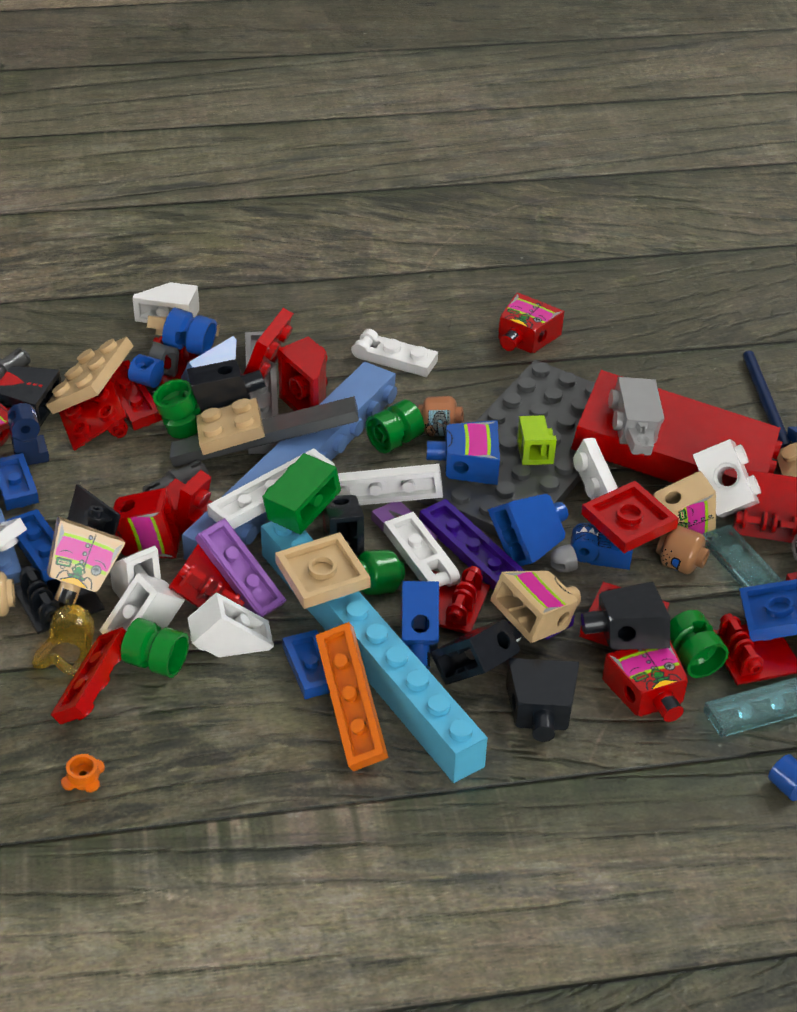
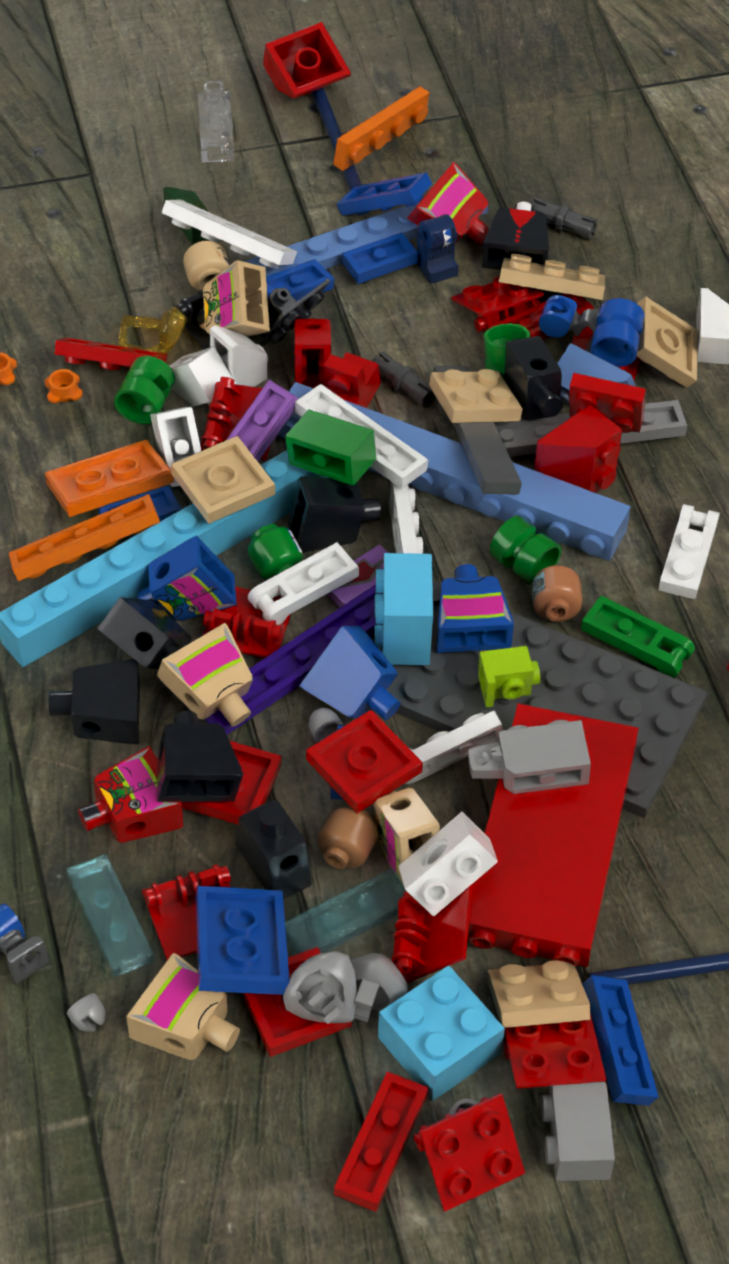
camera: 85 degrees right, 10 degrees up
green wheel [670,610,729,678] -> none
none -> orange tile [44,440,174,517]
none -> orange plate [45,369,83,403]
none -> black torso [236,800,311,899]
none -> medium azure brick [375,553,433,665]
none -> green plate [581,595,695,678]

